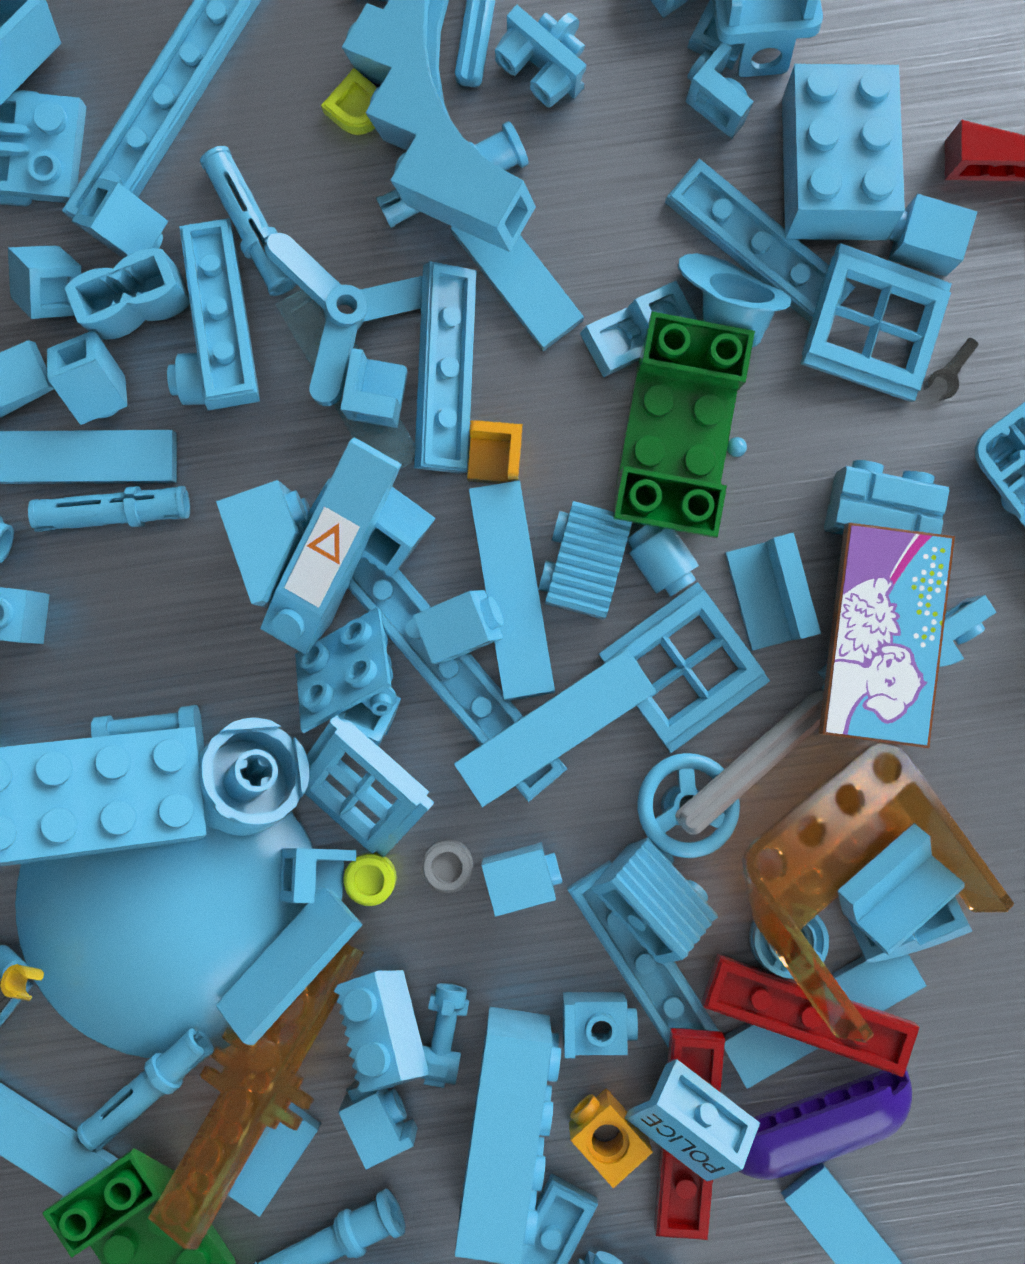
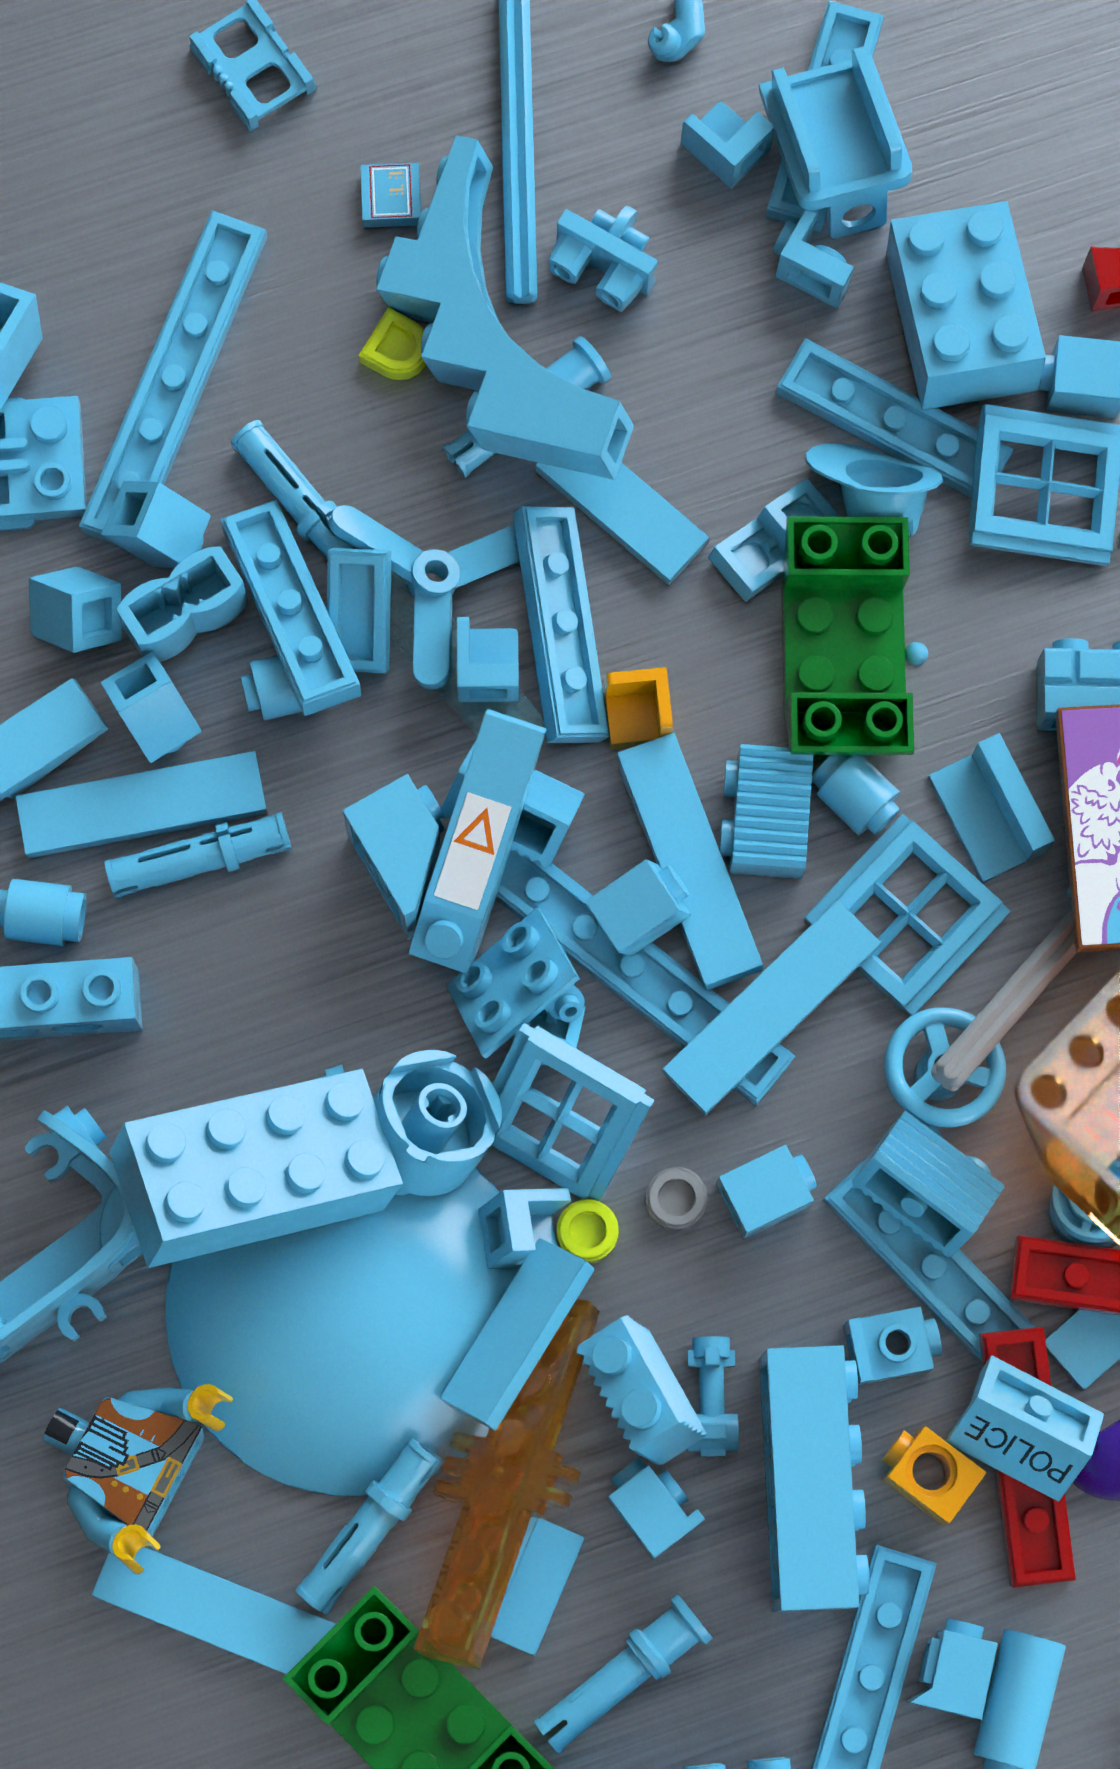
camera: 20 degrees left, 10 degrees down
none -> medium azure tile [327,548,392,673]

